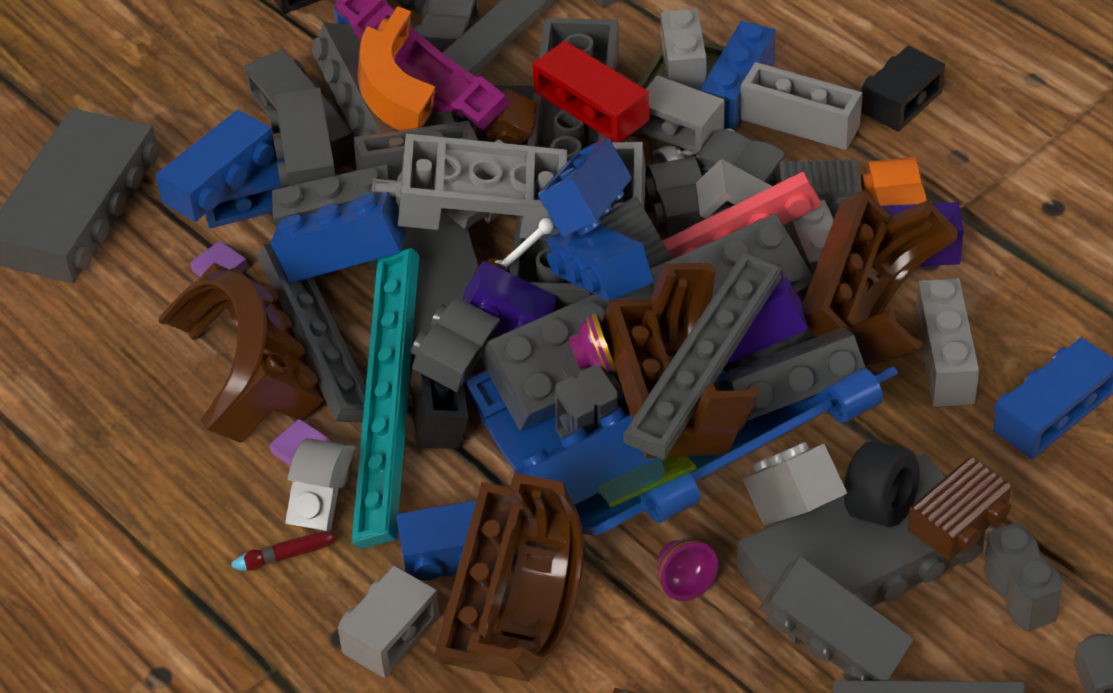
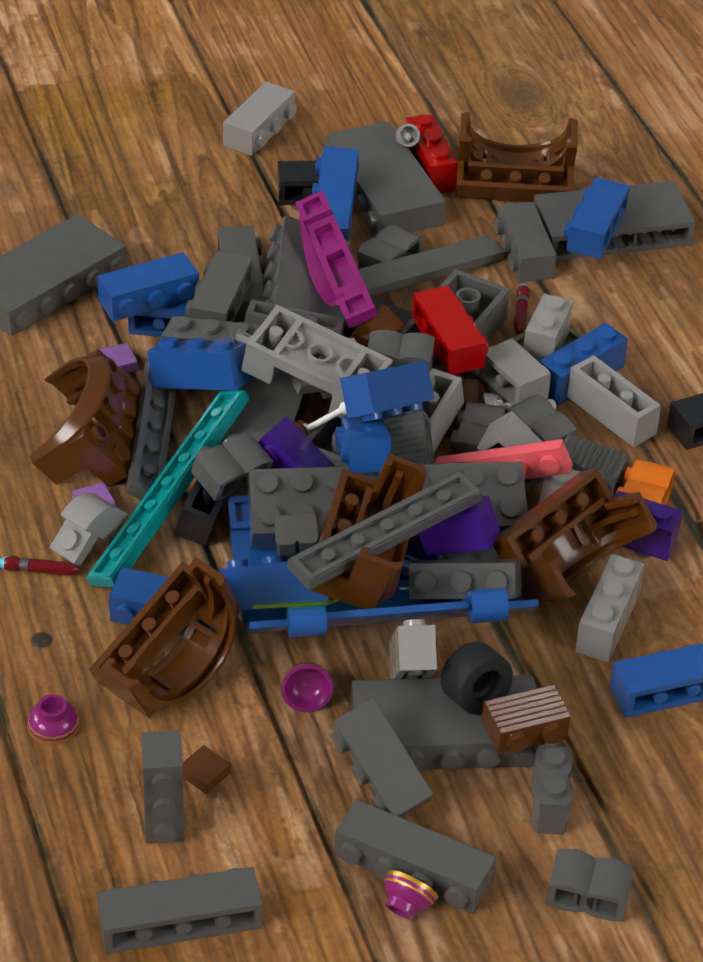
camera: 20 degrees right, 5 degrees down
light grey brick [337,566,440,678] -> none
orange arch [358,6,435,131] -> none
magenta piece [569,312,616,373] -> none
none -> dark grey brick [368,330,435,373]
none -> dark red piece [514,283,530,334]

